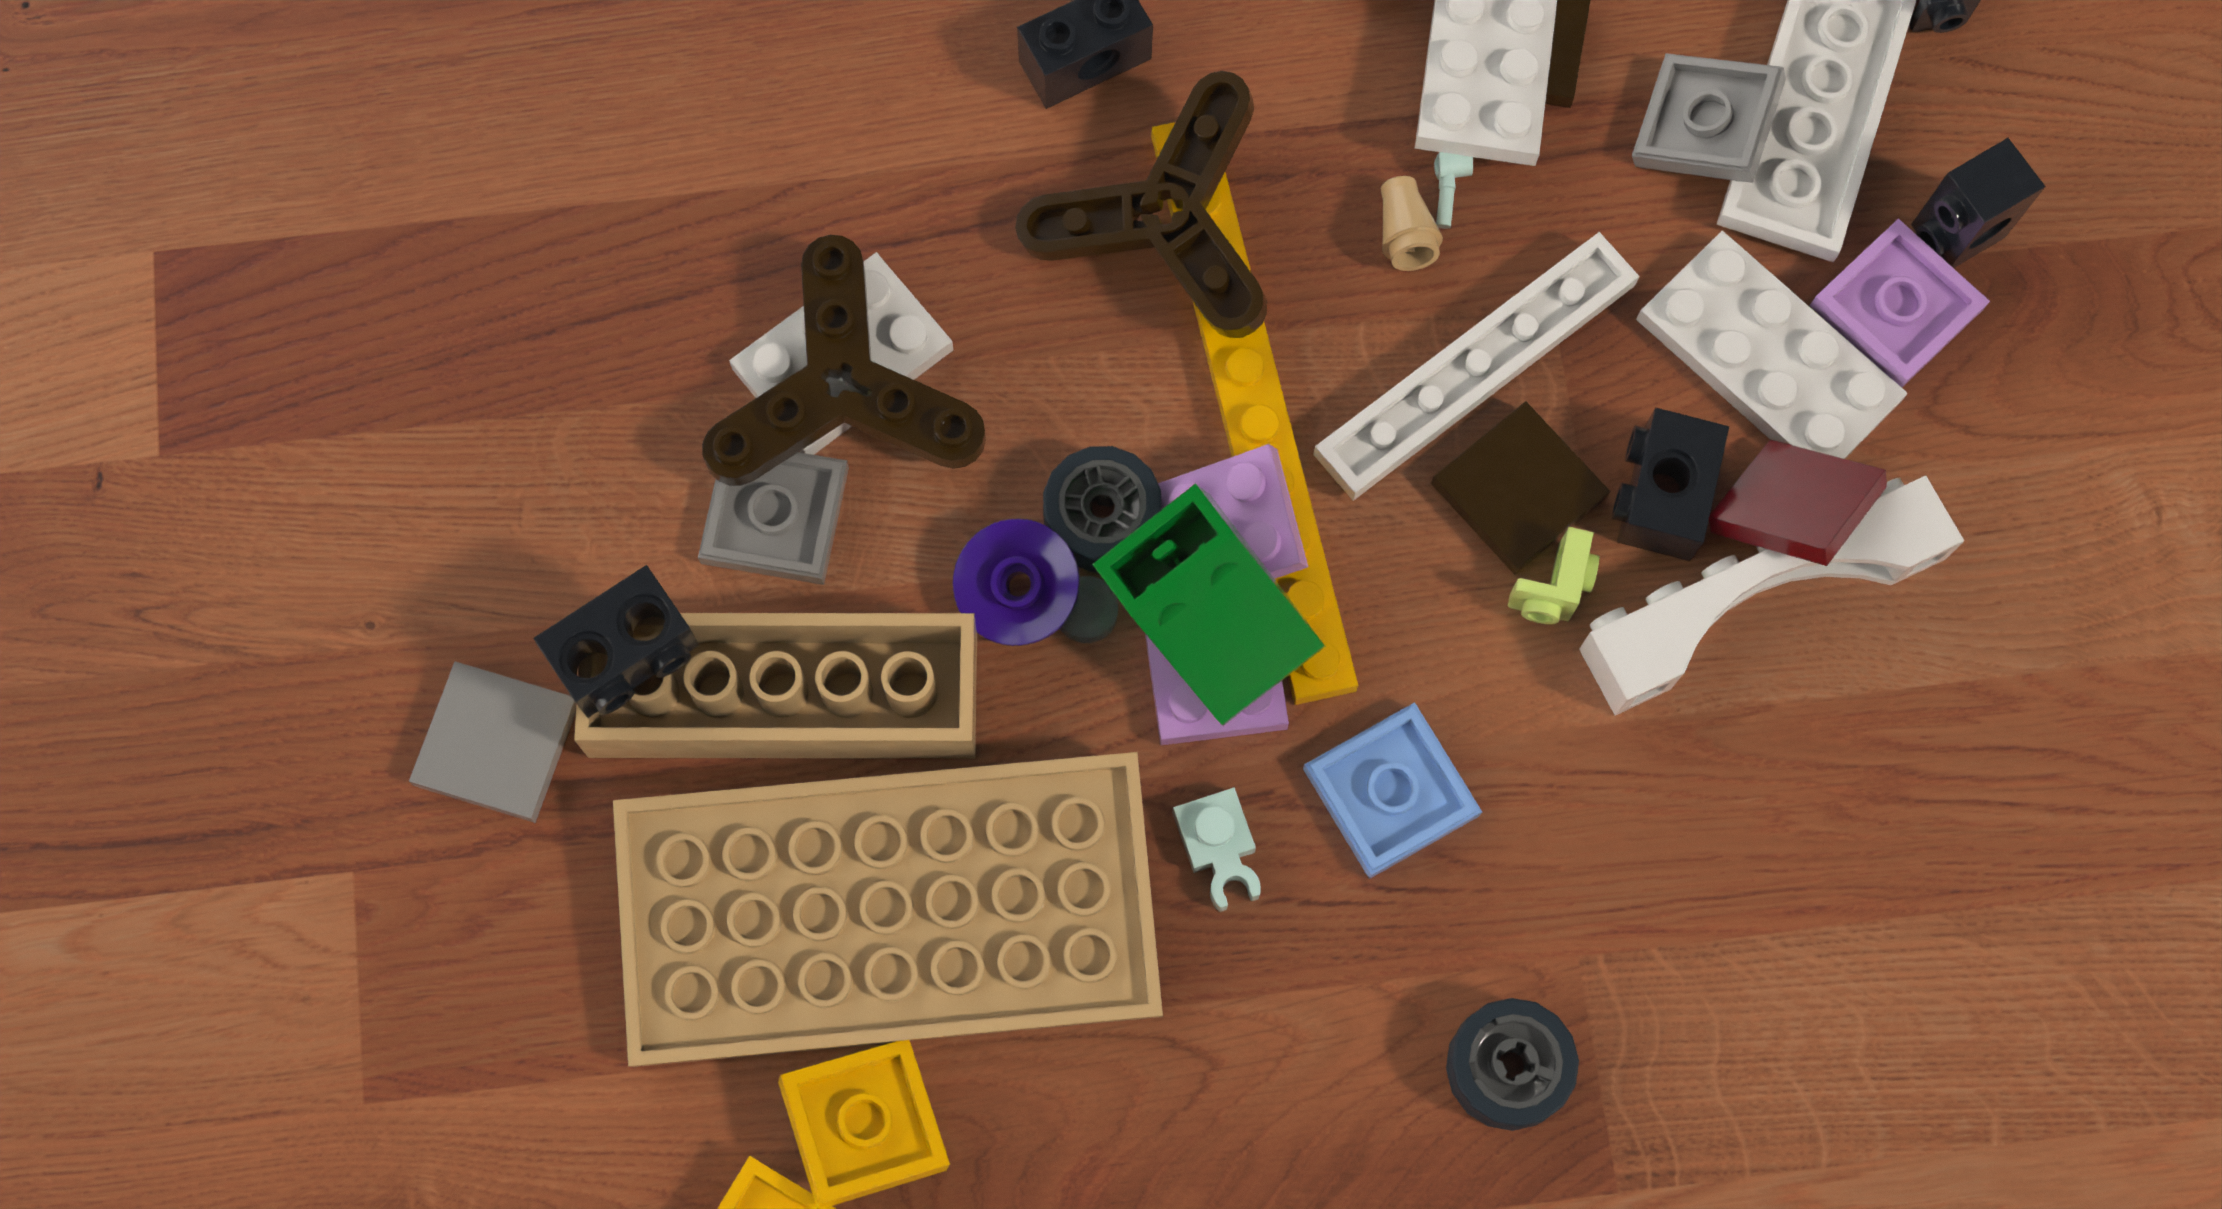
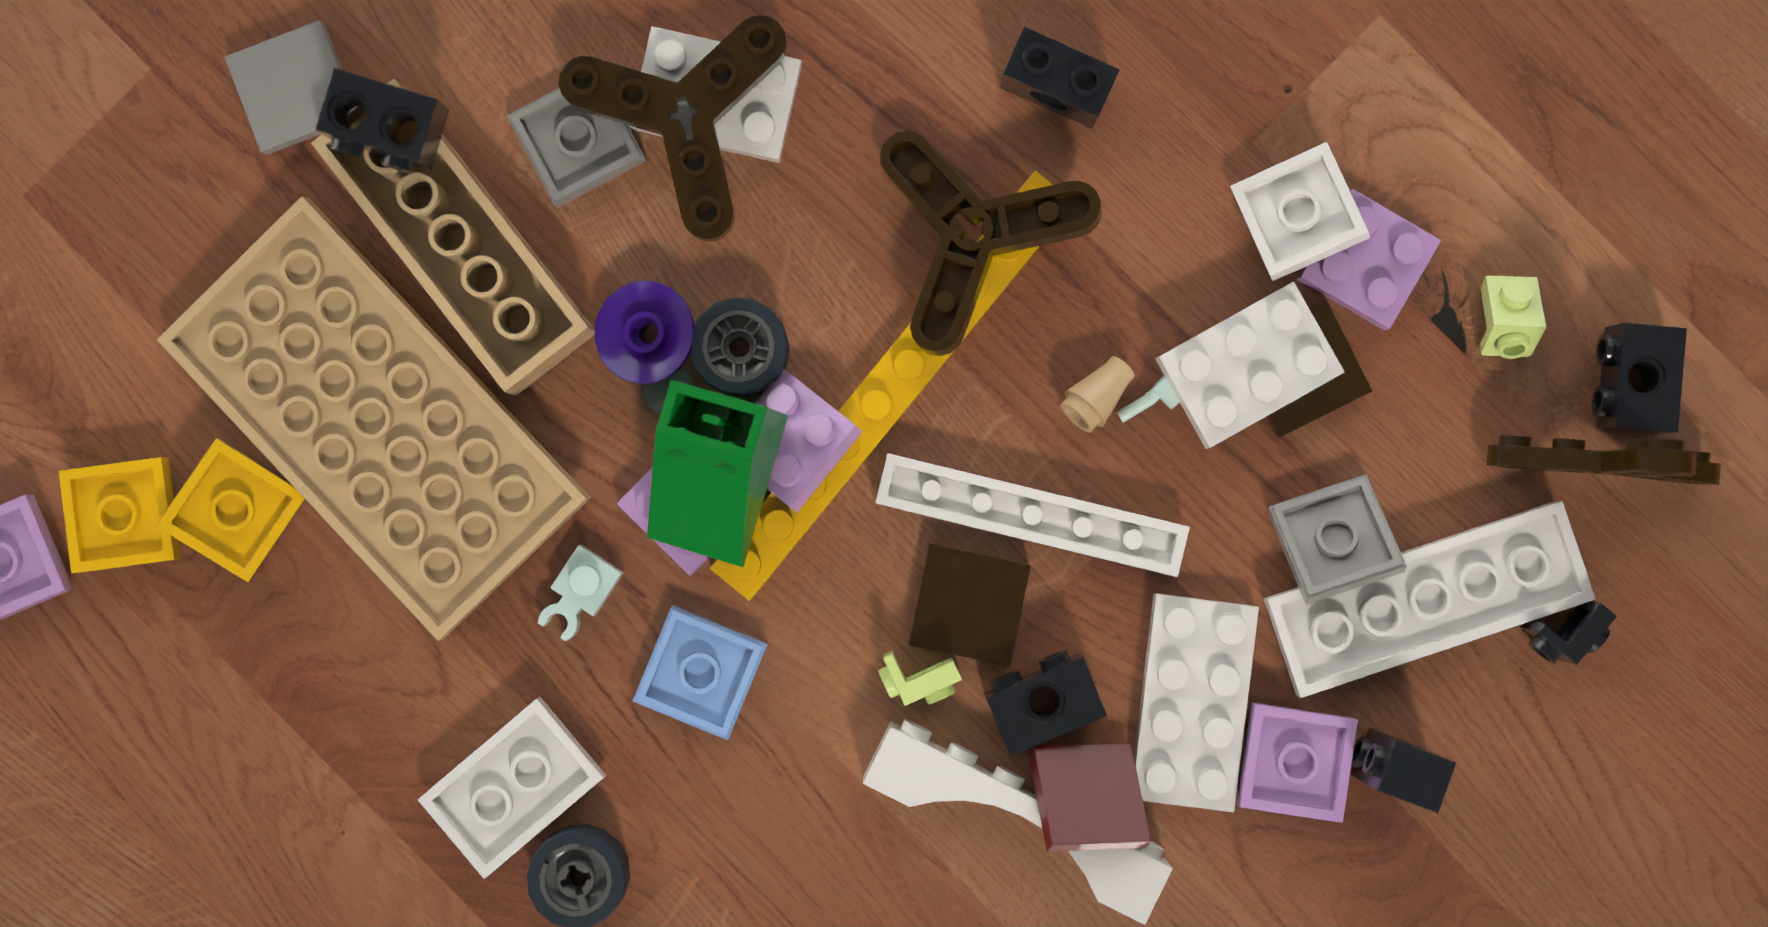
camera: 60 degrees right, 15 degrees up
none -> white plate [418,697,606,879]

